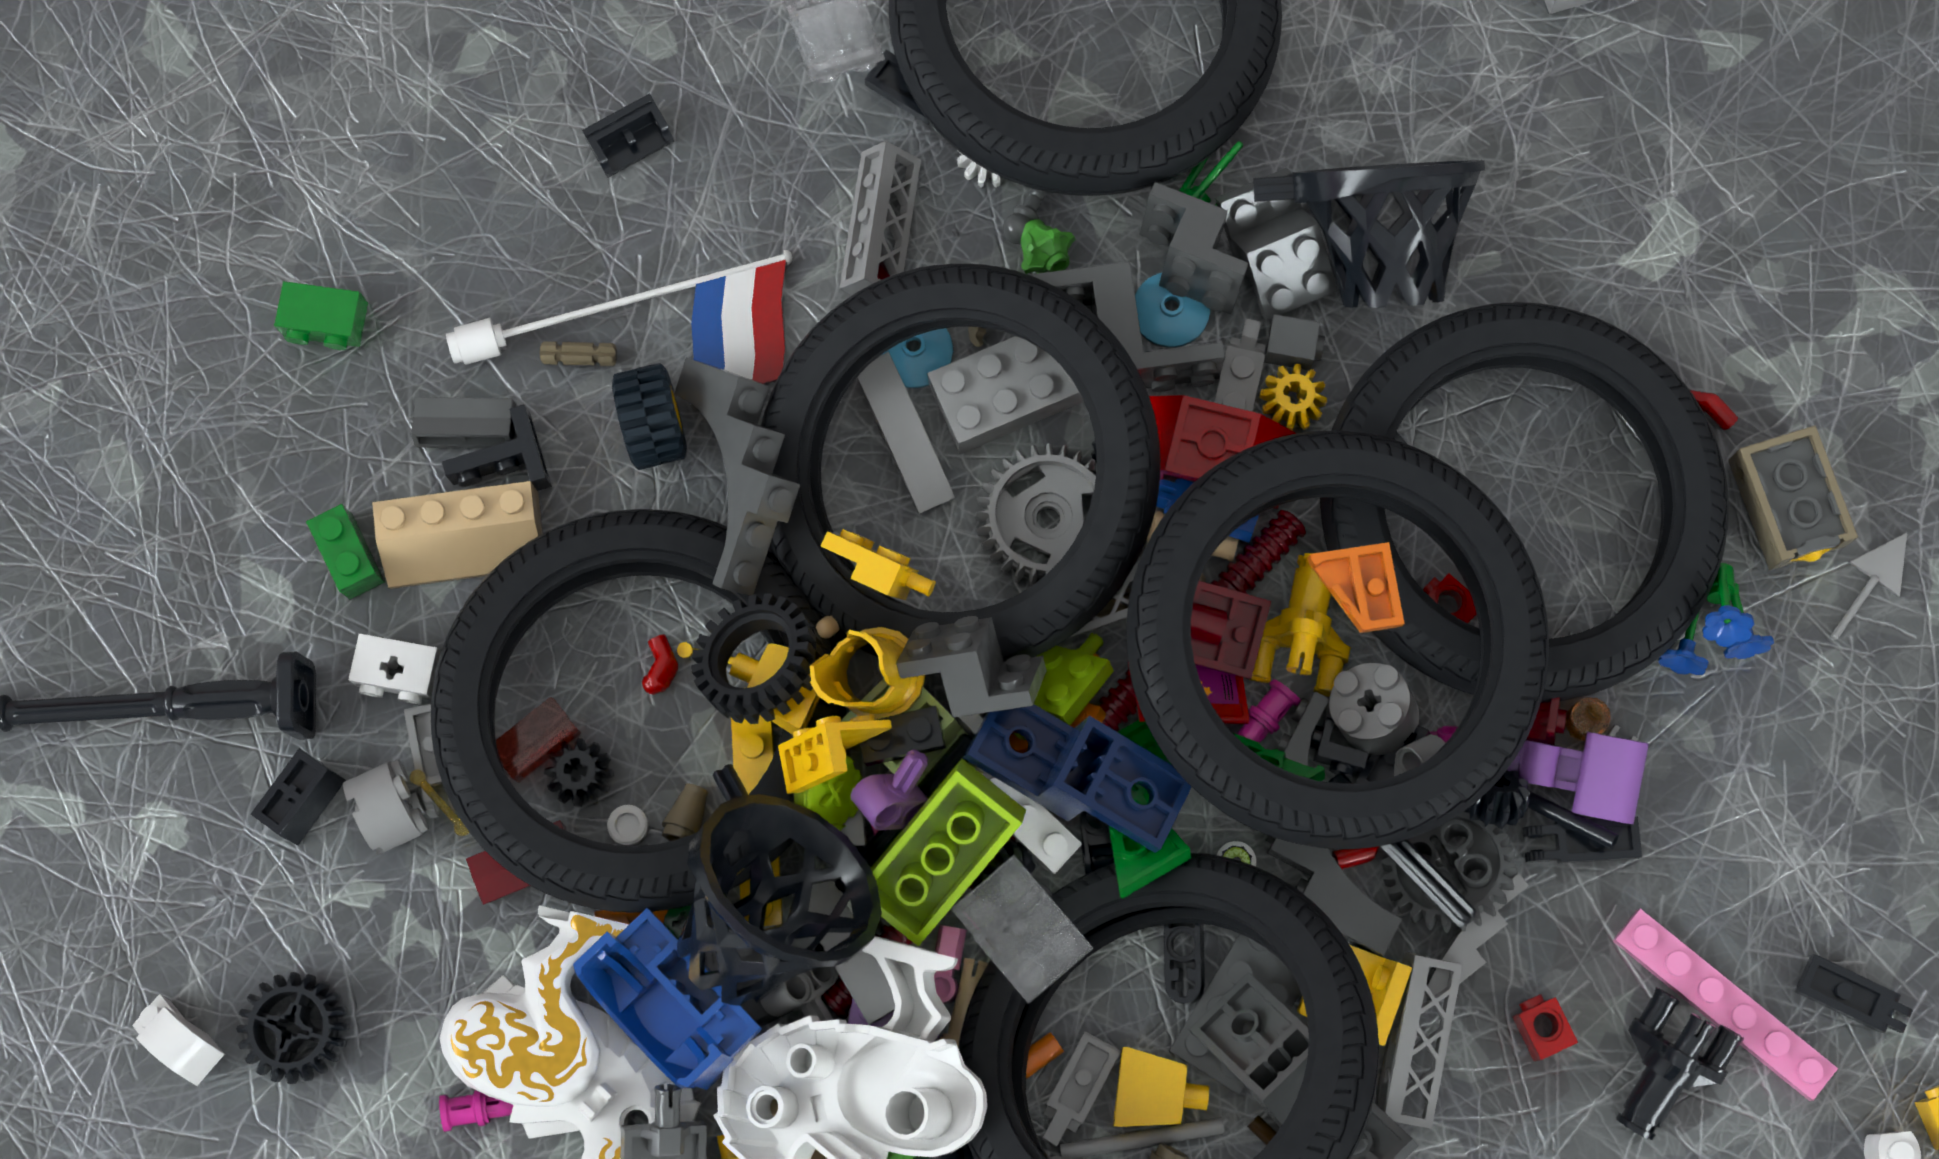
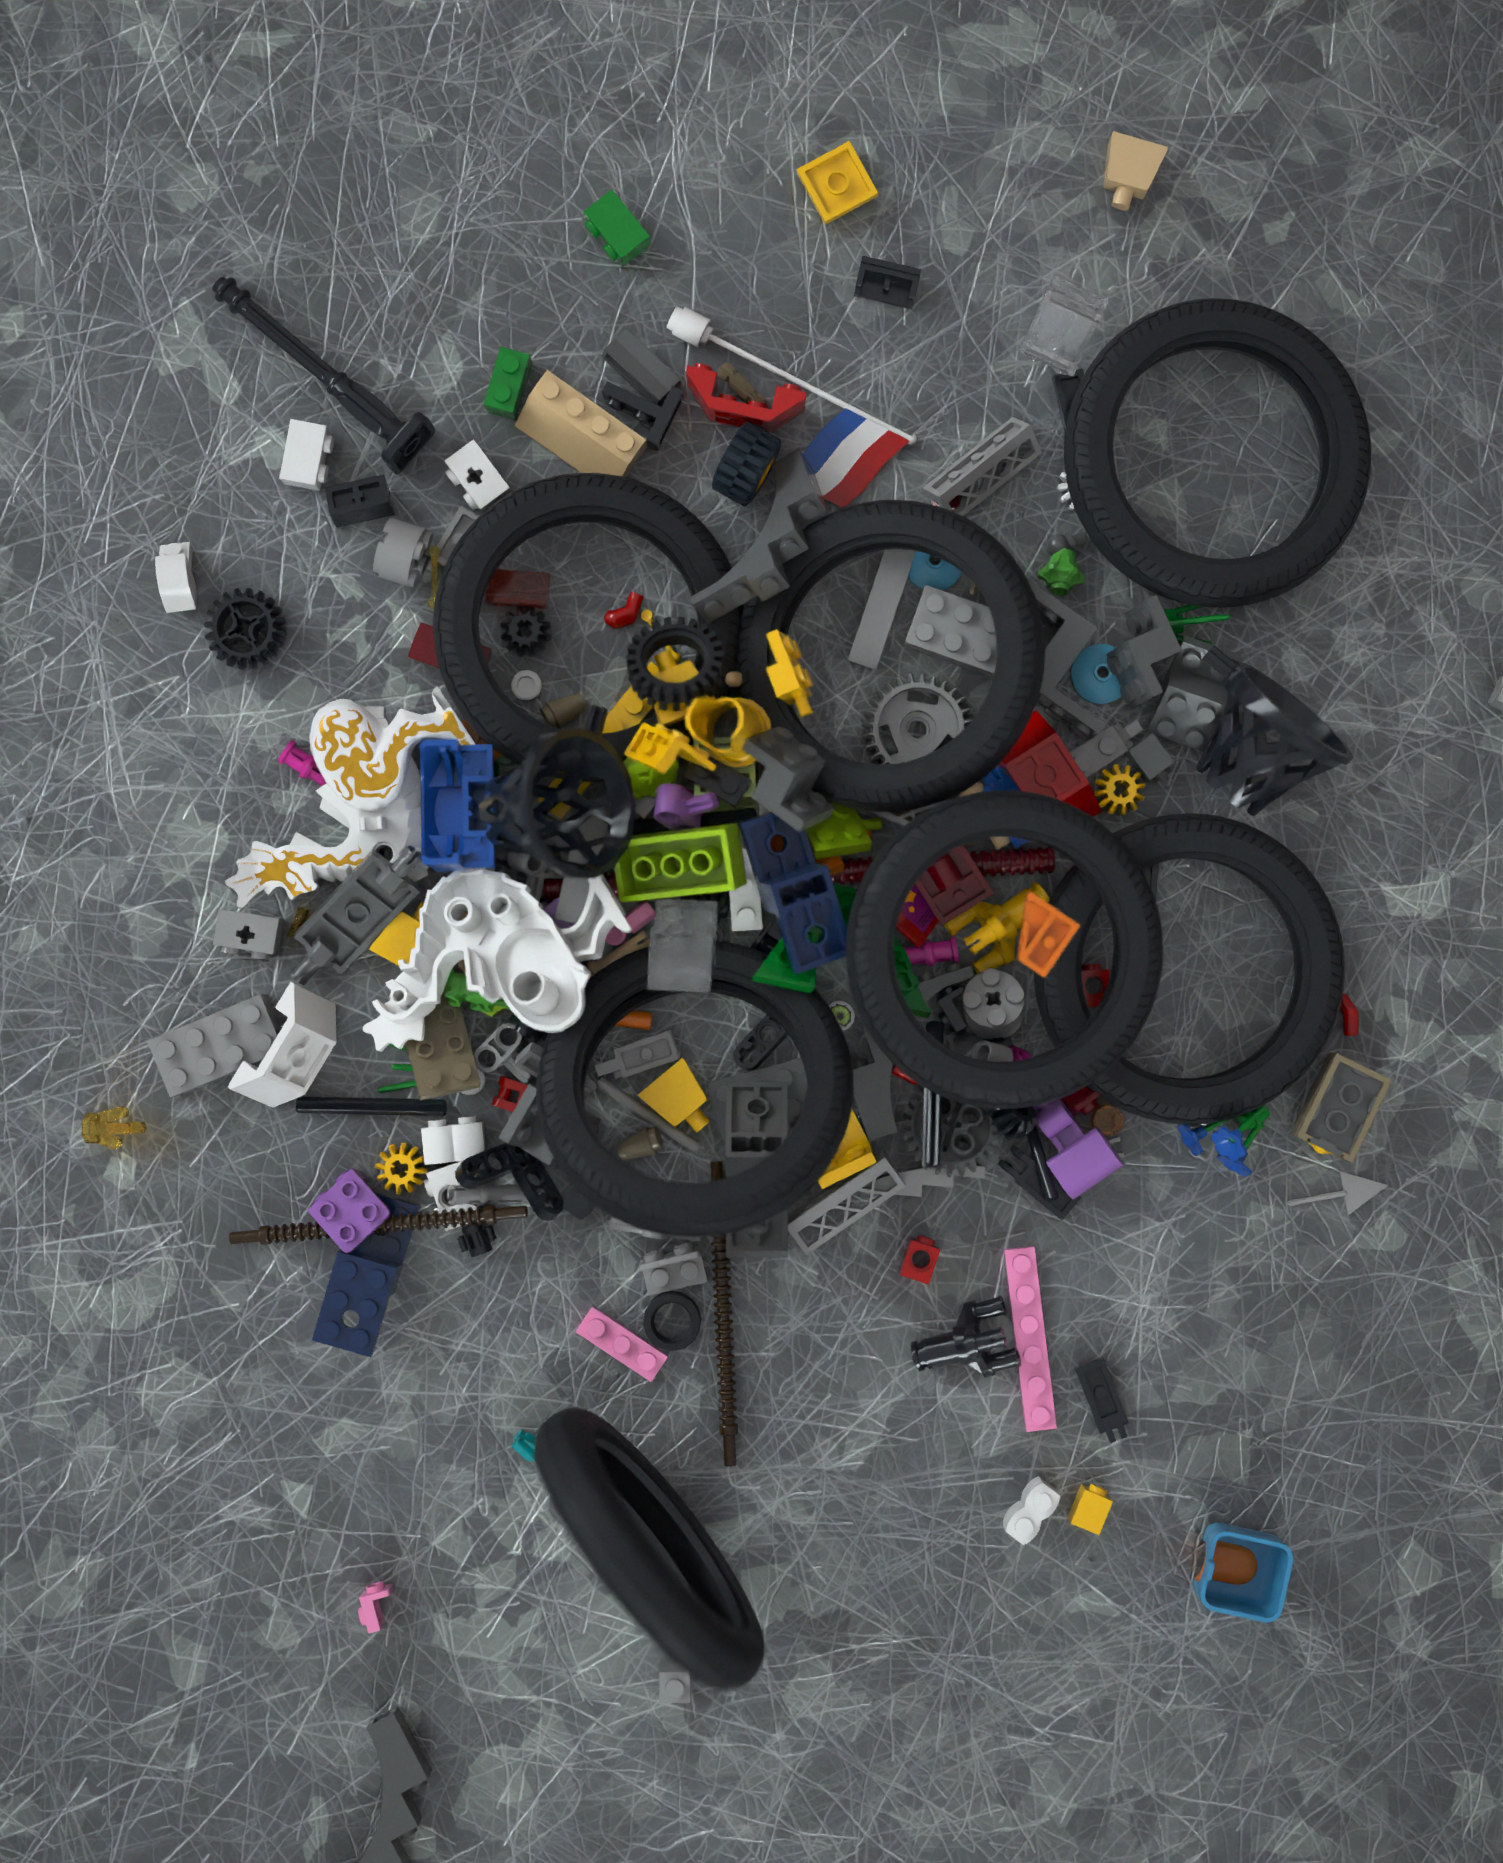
camera: 40 degrees right, 10 degrees up
none -> white brick [279,419,334,491]
none -> red slope [686,363,807,433]
none -> yellow plate [796,141,878,225]

